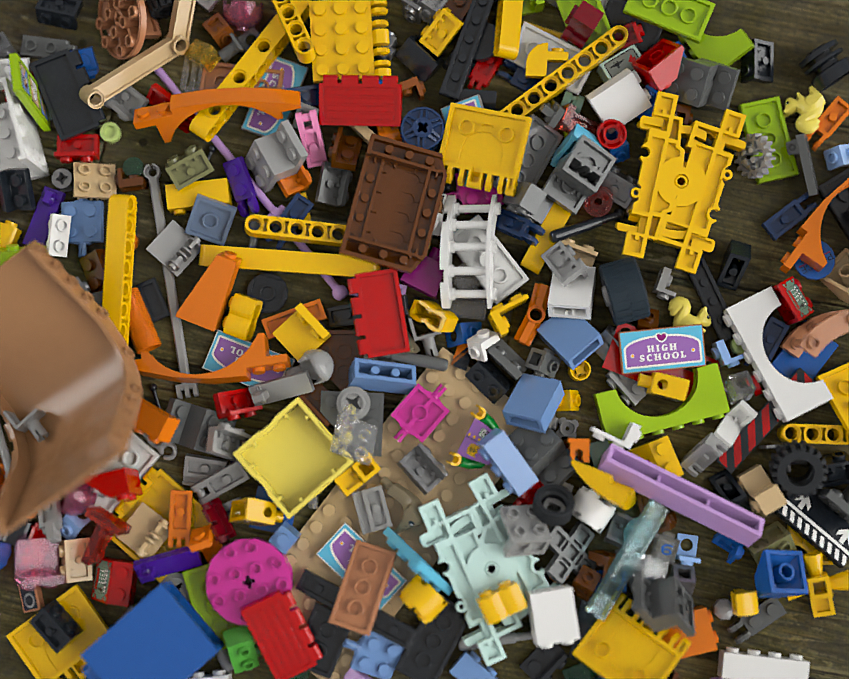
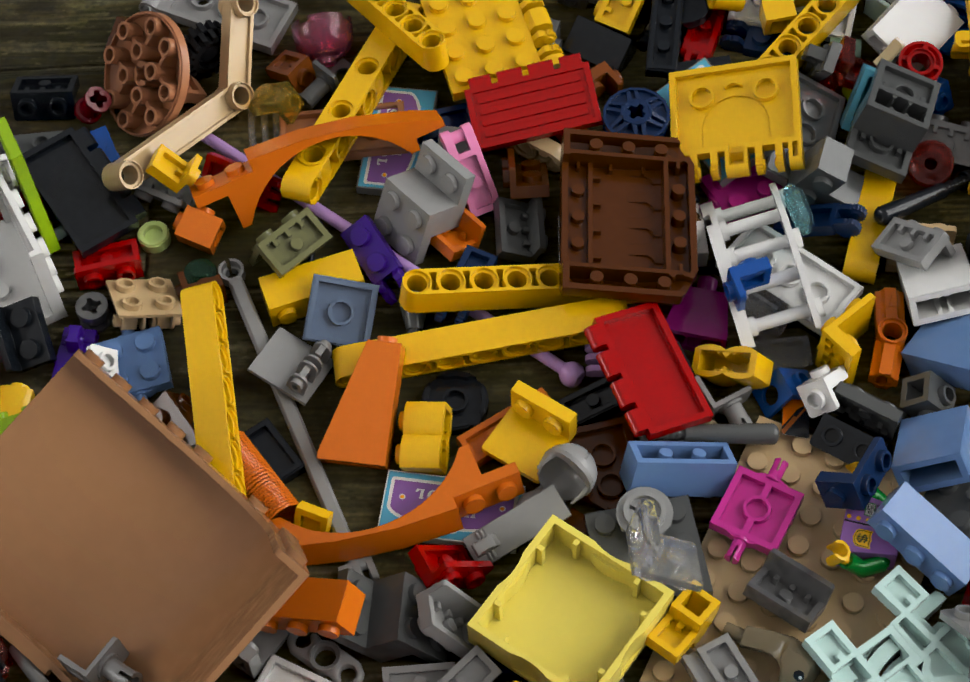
camera: 10 degrees left, 25 degrees down
none -> dark red bush [74,86,112,124]
none -> yellow bracket [145,144,203,194]
none -> orange brick [172,204,226,255]
none -> yellow plate [293,501,334,533]
none -> blue bracket [723,256,772,312]
none -> clear light blue gear [783,183,814,235]
none -> dark blue bracket [815,437,892,511]
none -> tan tile [873,37,906,66]

